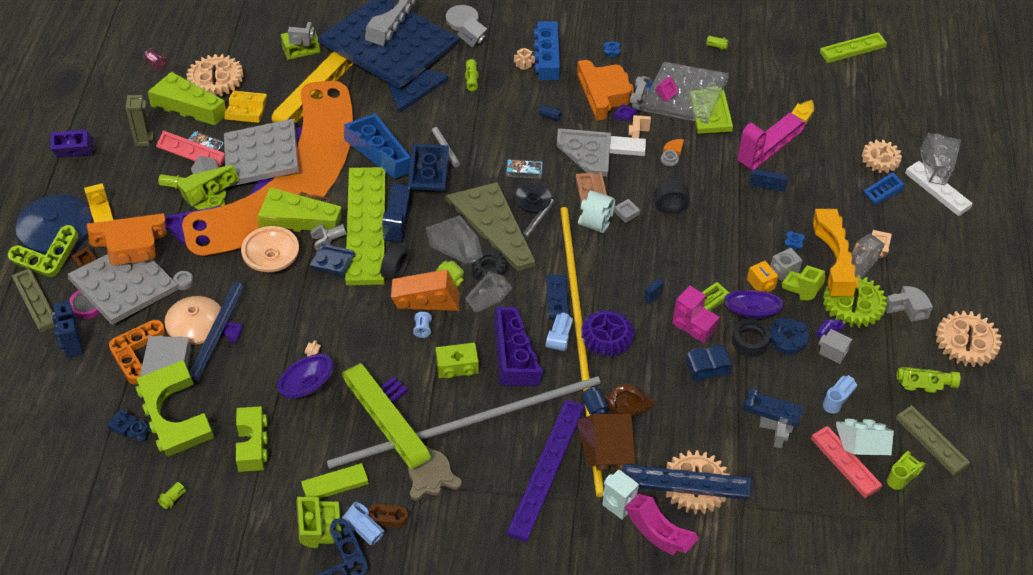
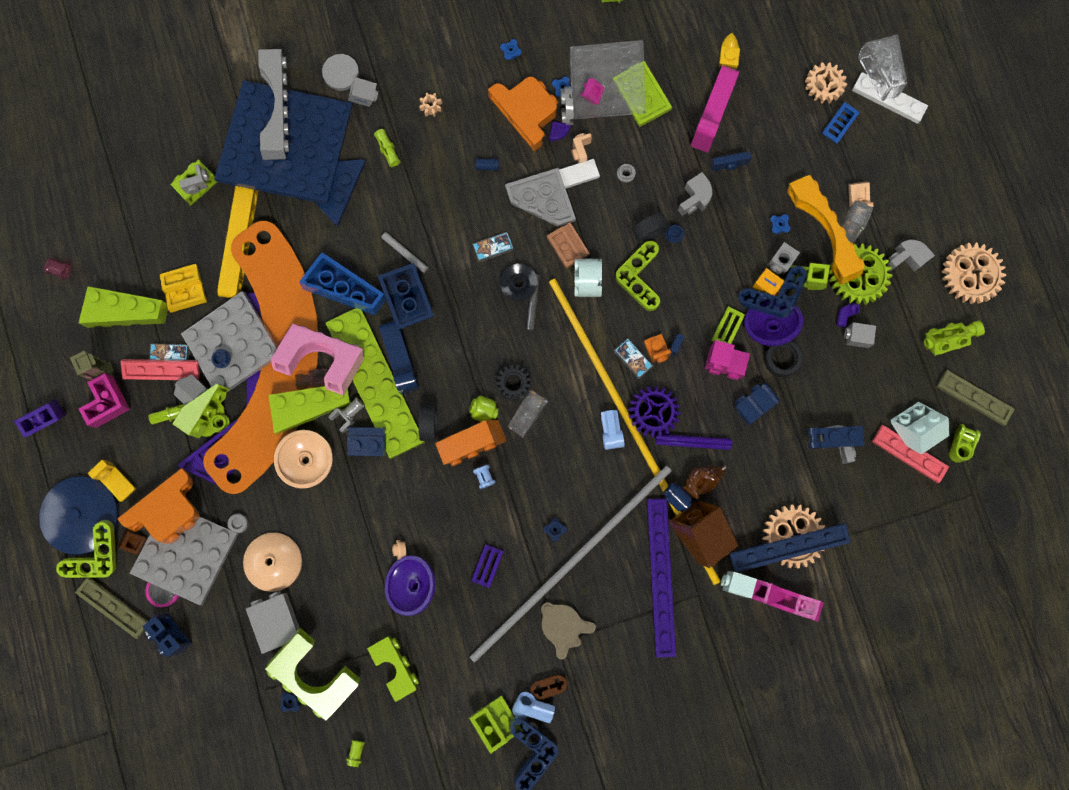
camera: 20 degrees left, 30 degrees up
dark blue tile [107,409,137,437] -> none
orange beam [109,320,165,384] -> none
light nougat gear [186,54,244,96] -> none
dark blue axle [189,282,244,382] -> none
dark purple tile [223,322,243,344] -> none
lime tile [301,463,368,499] -> none
lime beam [342,363,431,470] -> none
clear wedge [425,216,483,263] -> none
lime brick [435,343,478,378] -> none
olive wing [446,182,535,271] -> none
dark purple wedge [494,307,543,386] -> none
blue brick [534,21,560,80] -> none
dark blue plate [546,274,568,319] -> none
light grey plate [614,199,640,223] -> none
orange tile [663,139,684,156] -> none
dark blue plate [770,318,809,355] -> none
light blue piece [823,375,857,414] -> none
none -> dark pink brick [79,373,130,428]
none -> dark blue plate [211,349,231,369]
none -> bright pink arch [271,324,364,395]
none -> dark blue plate [544,518,567,541]
none -> tile [613,338,653,379]
none -> lime beam [615,241,660,311]
none -> orange bracket [644,334,671,363]
none -> dark purple axle [655,434,732,450]
none -> dark blue plate [665,225,684,243]
none -> light grey brick [678,172,712,216]
none -> dark blue beam [738,266,807,318]

